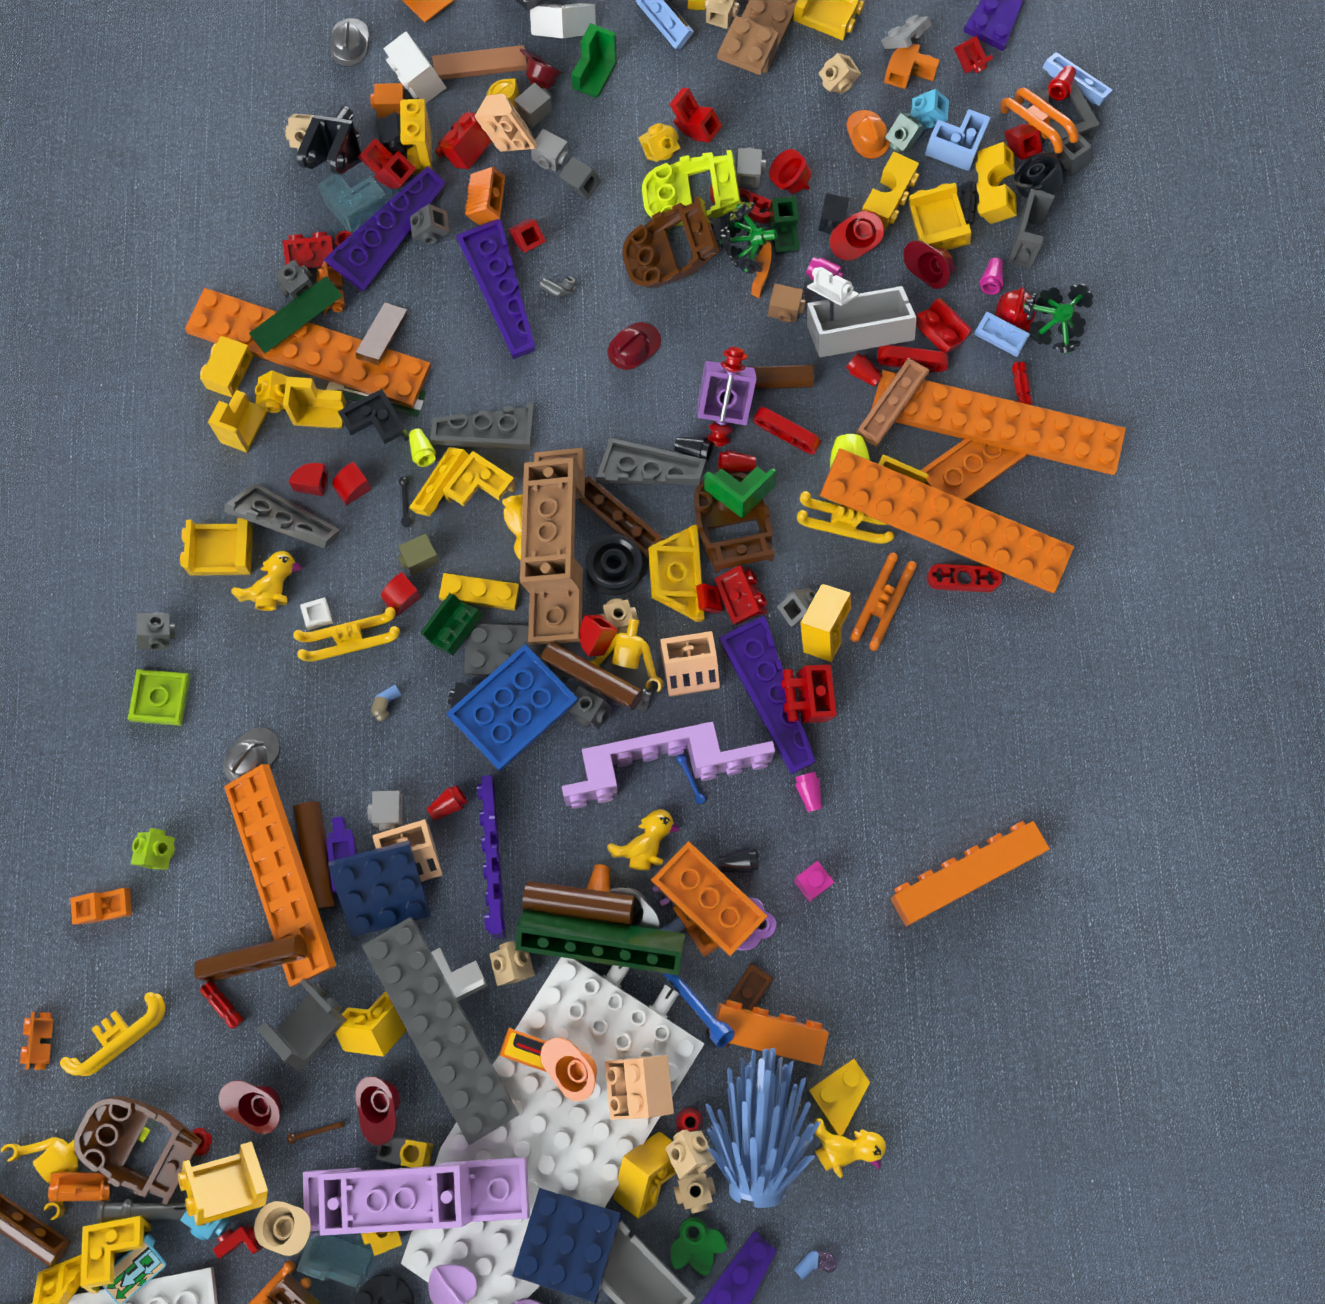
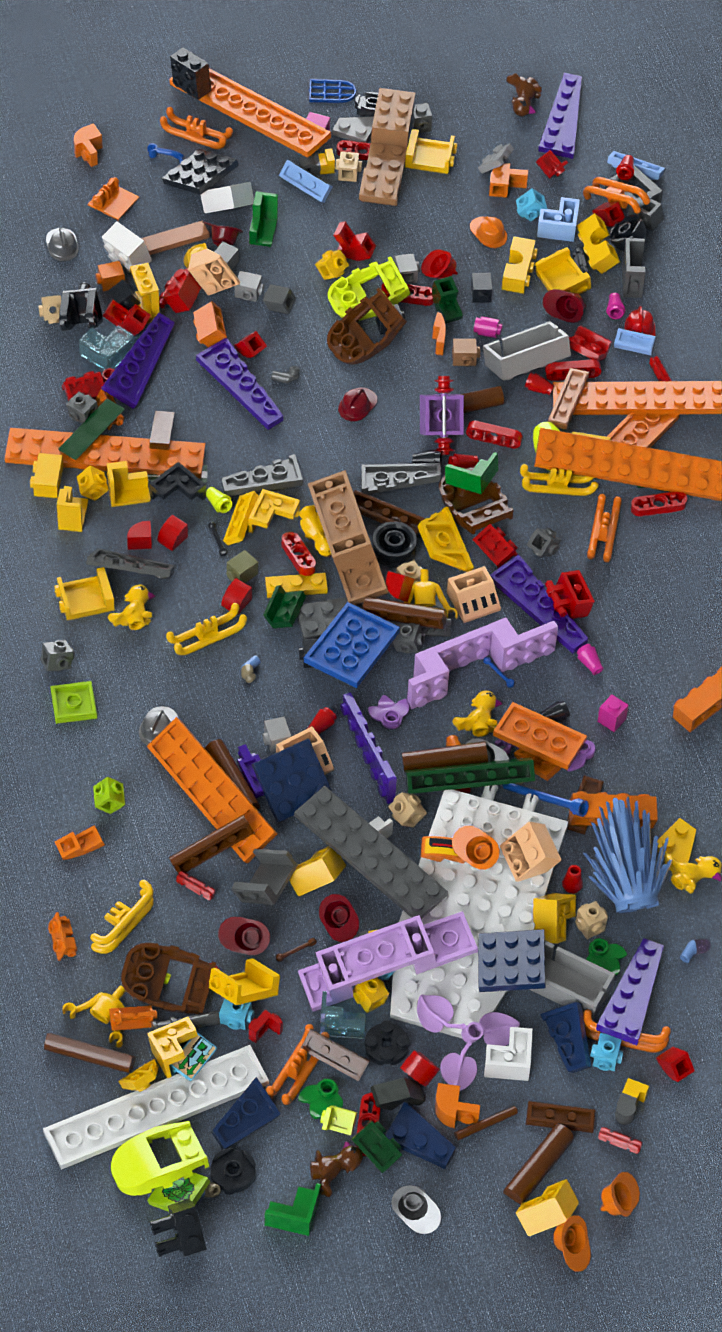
camera: 15 degrees left, 20 degrees down
tan piece [254,1201,311,1256] -> none
white tile [300,597,333,631] -> none
dark grey brick [410,204,450,245] -> none
tan brick [665,1130,716,1179] -> none
red tile [696,583,722,614] -> none
plant [719,202,777,274] -> none
yellow panel [800,584,851,662] -> none
white hinge [807,267,859,306] -> none
tan brick [818,53,861,94] -> none
red piece [830,211,884,260] -> none
brick [885,113,926,153] -> none
black plant [1023,283,1093,353] -> none
none -> red beam [281,532,316,576]
none -> medium lavender plate [368,695,409,729]

